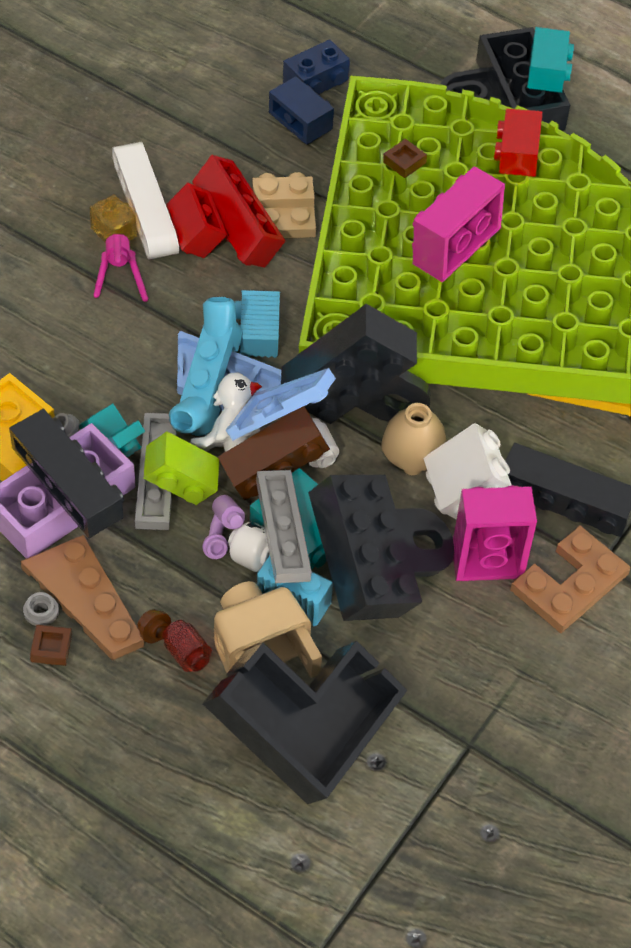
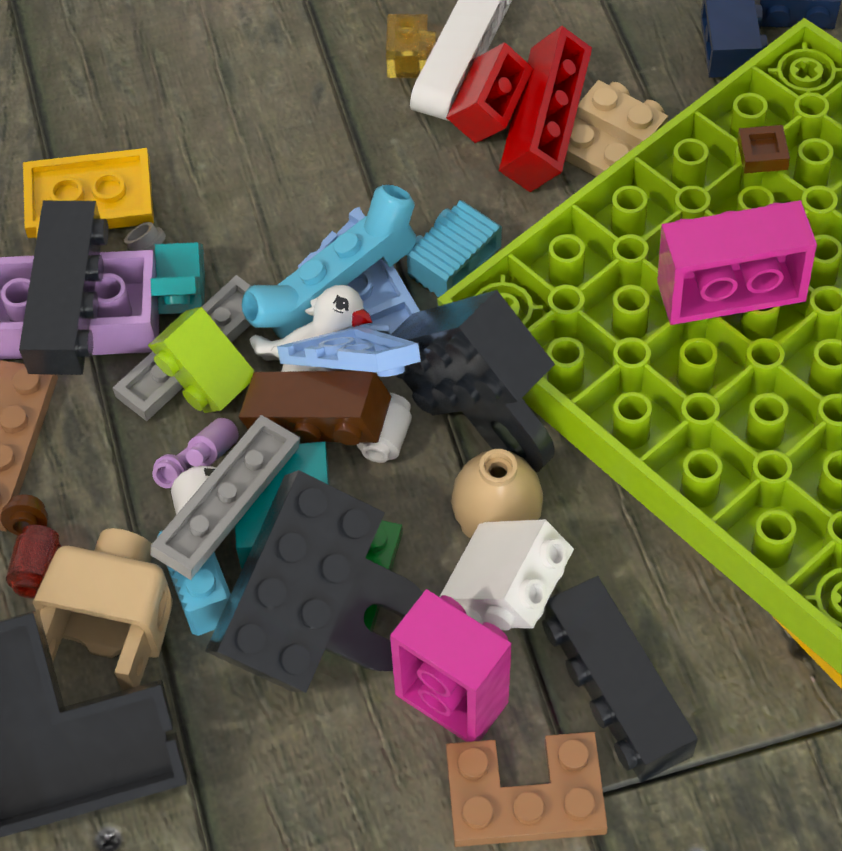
camera: 45 degrees right, 5 degrees up
dark pink plant [93,234,148,302] -> none

